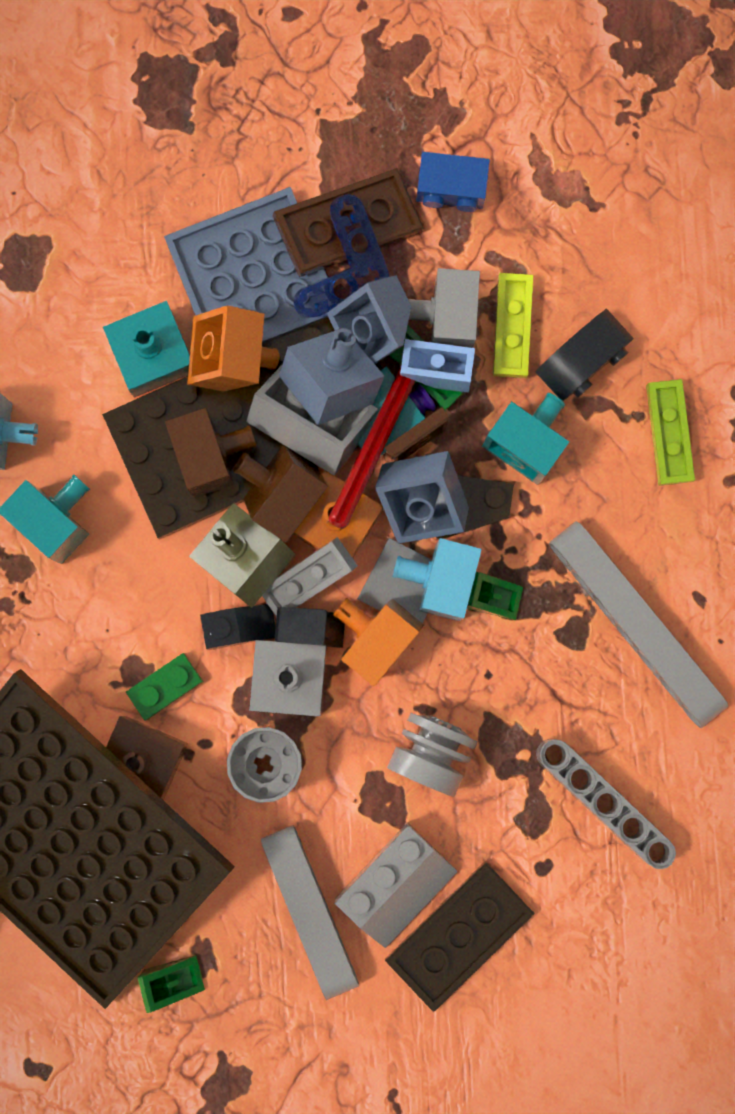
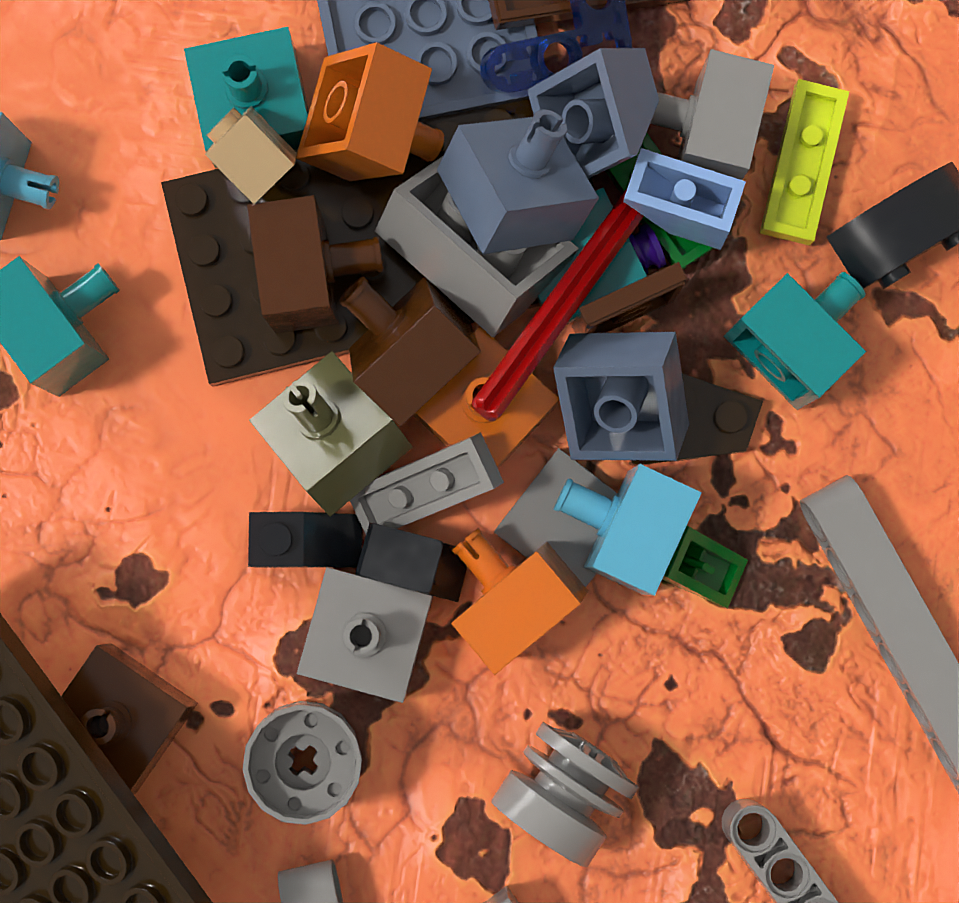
camera: 10 degrees right, 0 degrees up
green plate [126,653,204,721] -> none
none -> tan brick [205,106,297,204]

